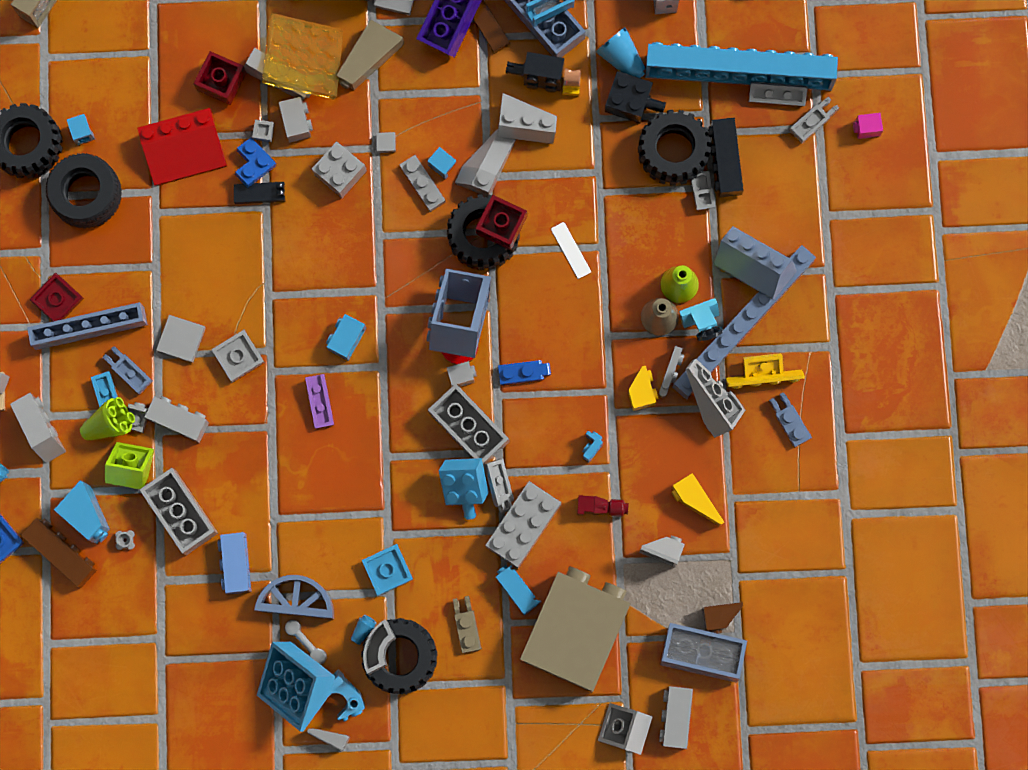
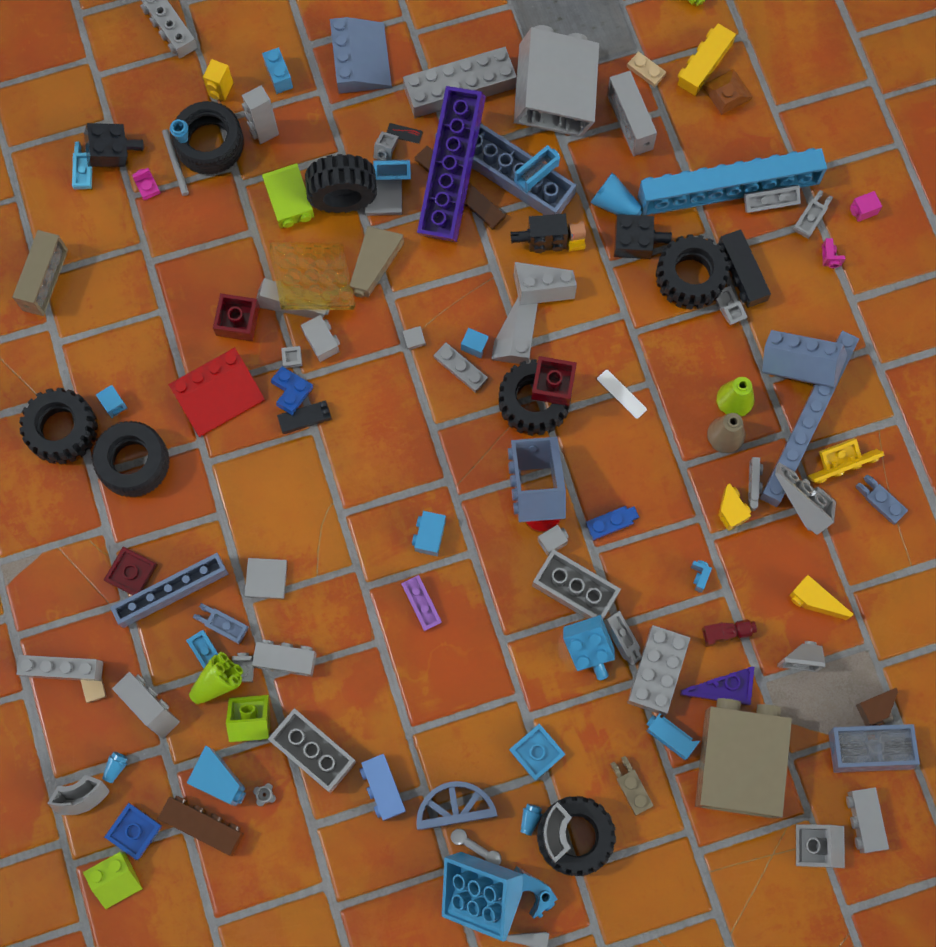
camera: 20 degrees left, 5 degrees down
light grey plate [212,330,265,382] -> none
light grey brick [312,141,367,198] -> none
medium azure piece [679,298,723,341] -> none
none -> dark purple wing [680,666,755,706]
none -> dark pink bracket [822,238,845,268]

